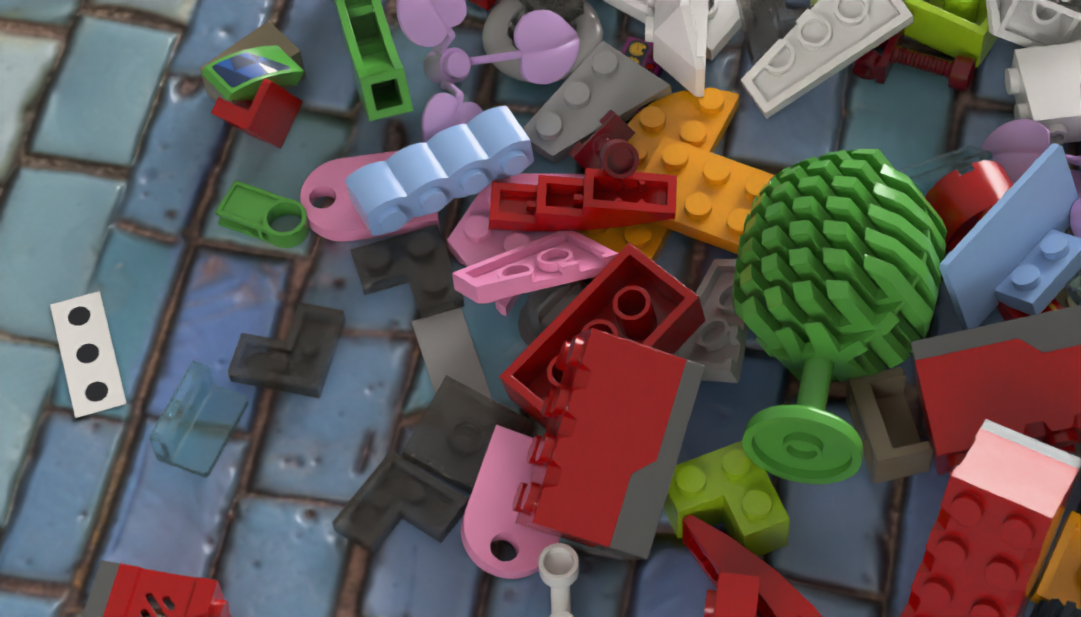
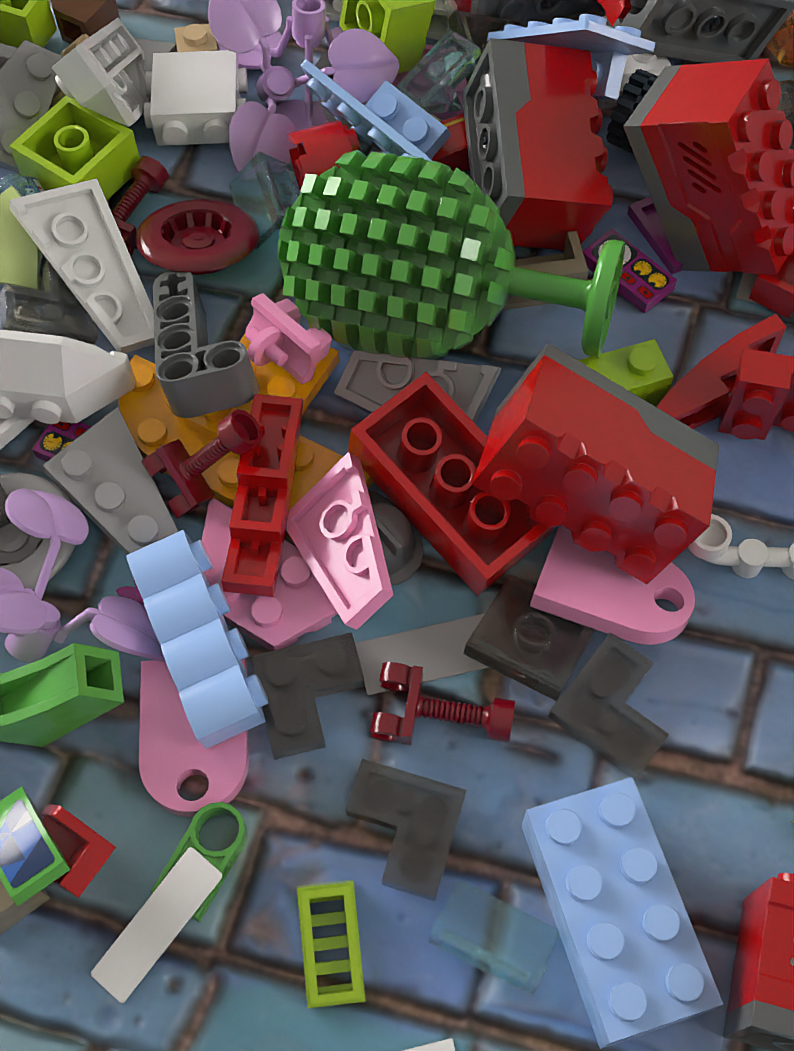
camera: 90 degrees left, 5 degrees up
none -> white sticker [91,847,222,1003]
none -> dark red wheel [135,199,260,275]
none -> dark grey beam [153,270,259,418]
none -> bright pink hips [245,293,332,384]
none -> lime slope [297,880,365,1009]
none -> dark red bar [370,662,515,745]
none -> light blue brick [521,777,723,1049]
none -> tile [583,228,677,314]

